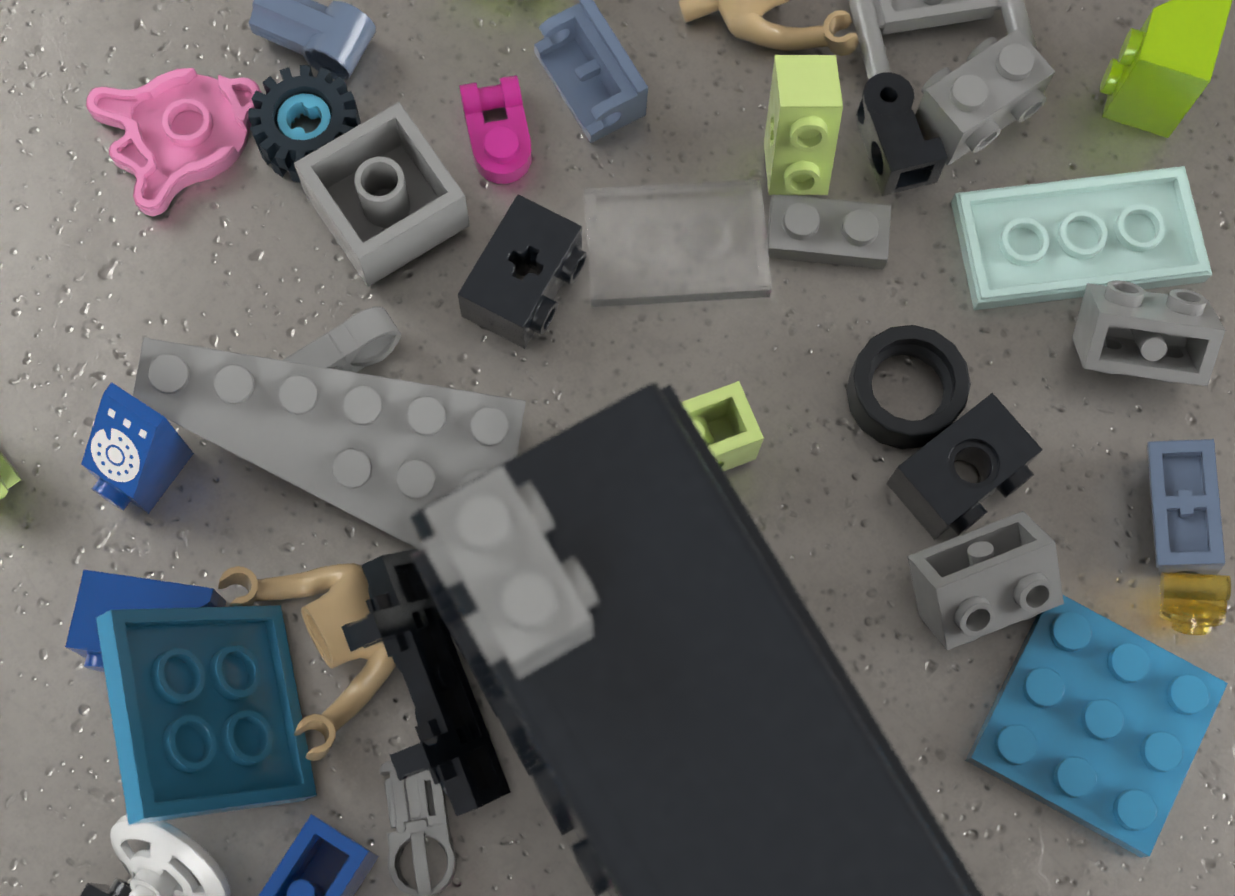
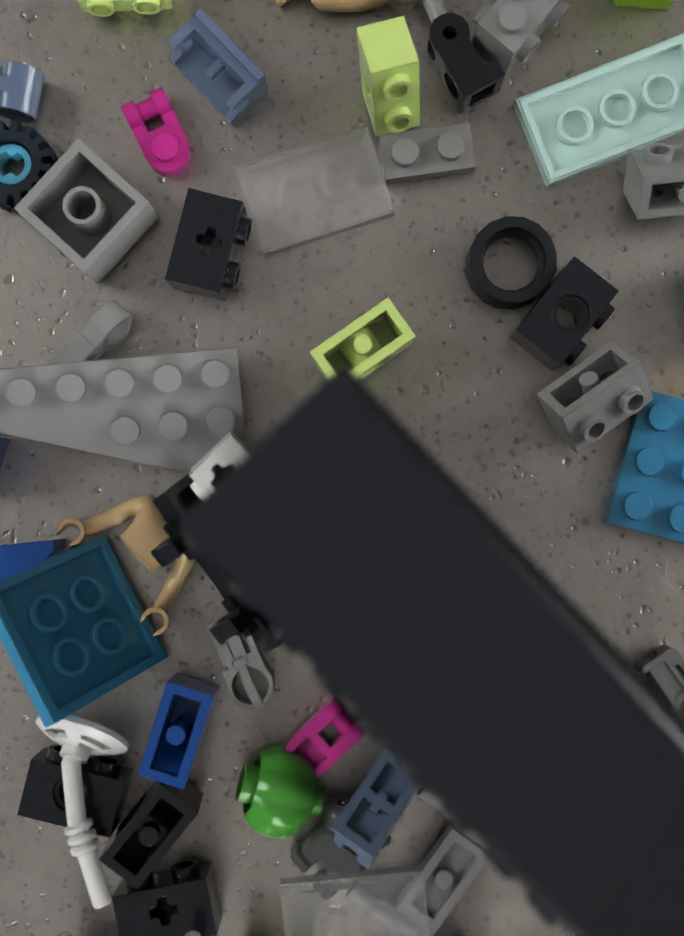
camera: 10 degrees left, 15 degrees up
light grey brick [421,465,599,680] -> none

